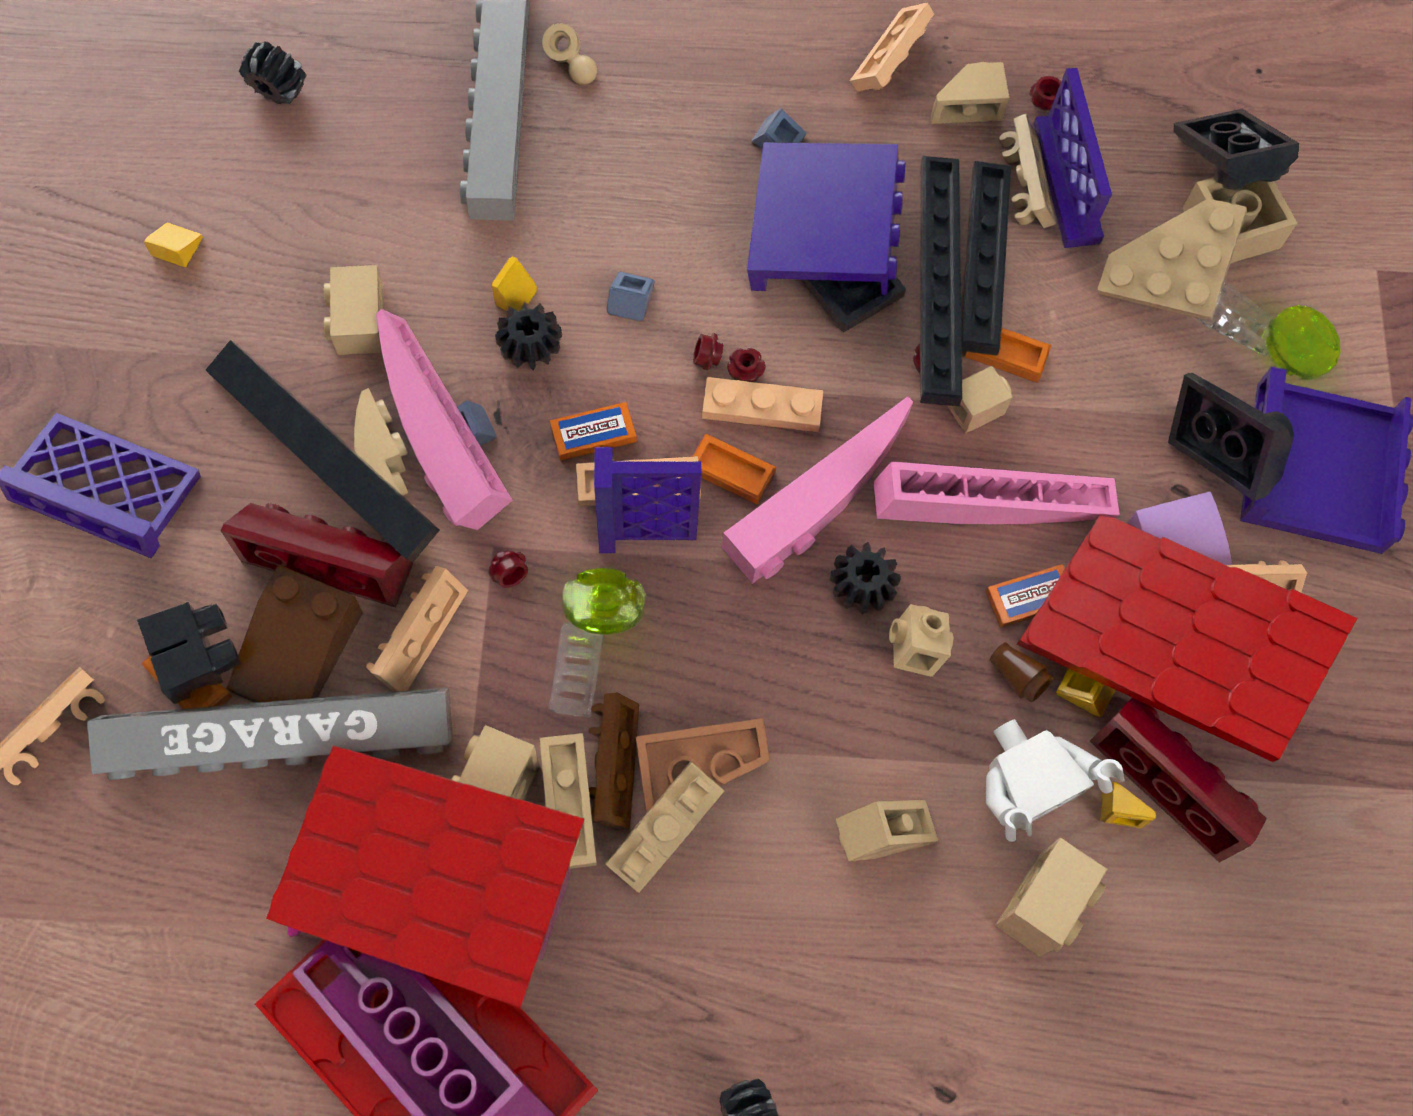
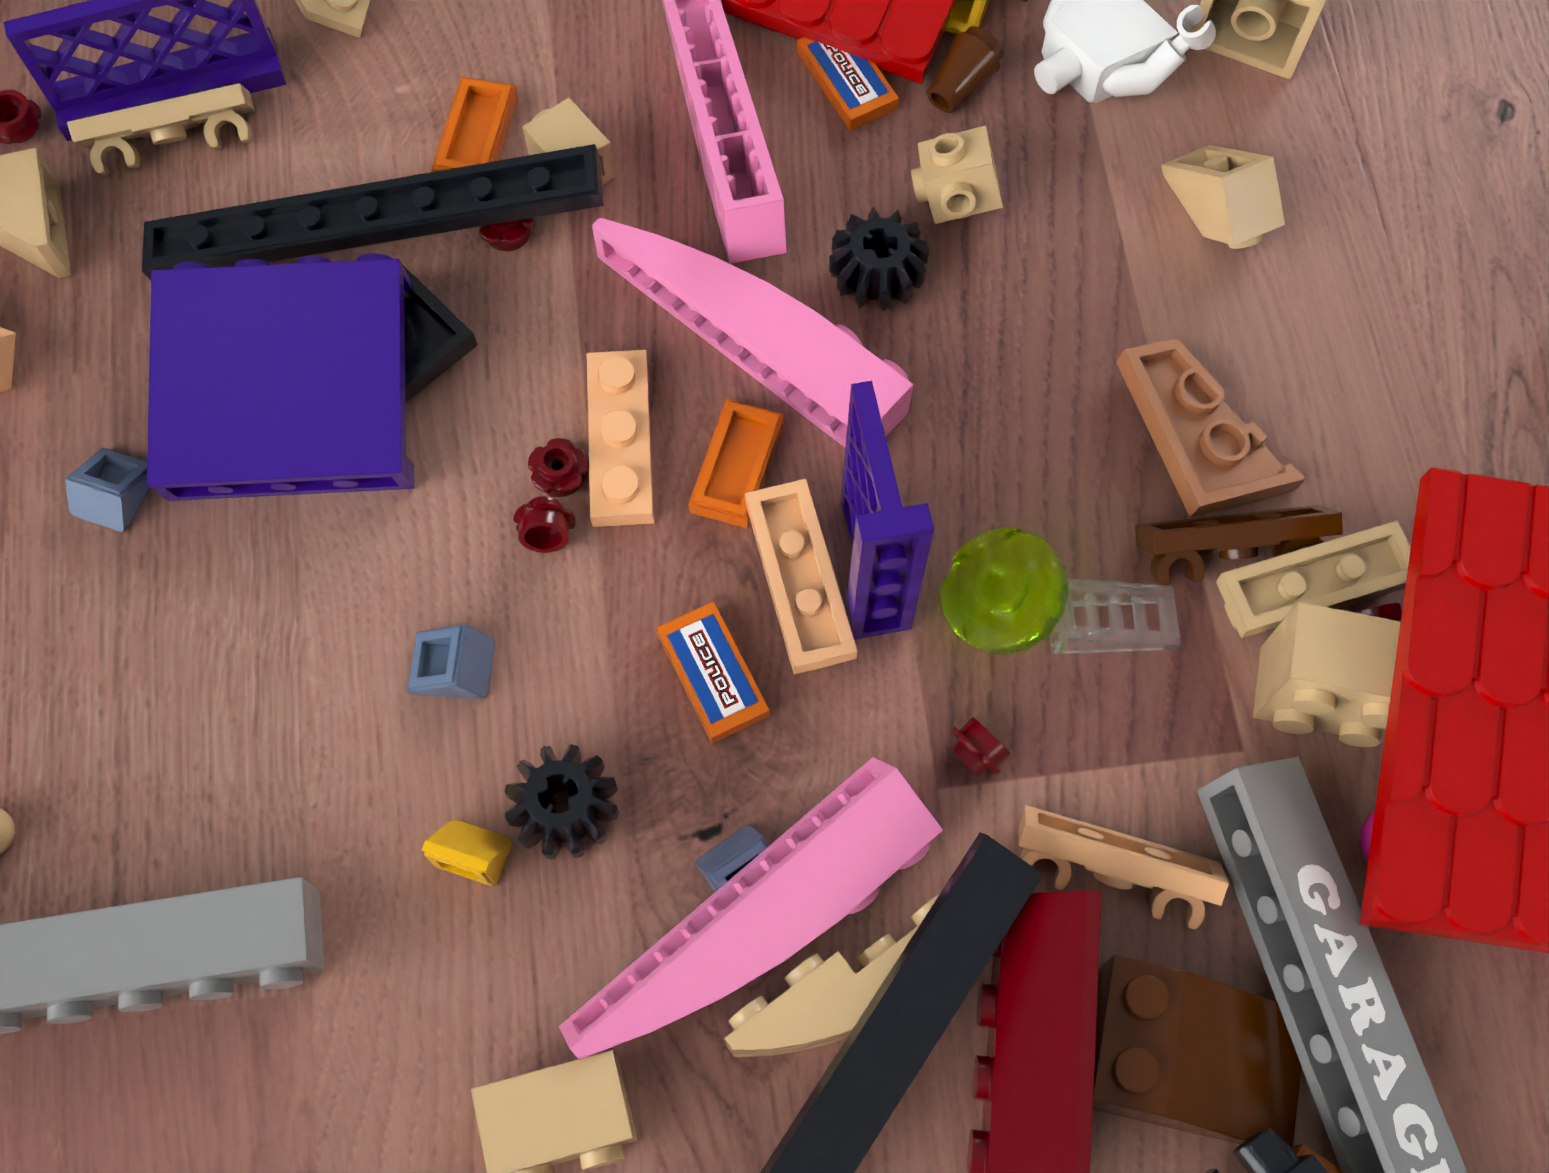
camera: 95 degrees left, 0 degrees up
tan plate [605,762,724,893] -> none
black tile [961,161,1011,356] -> none

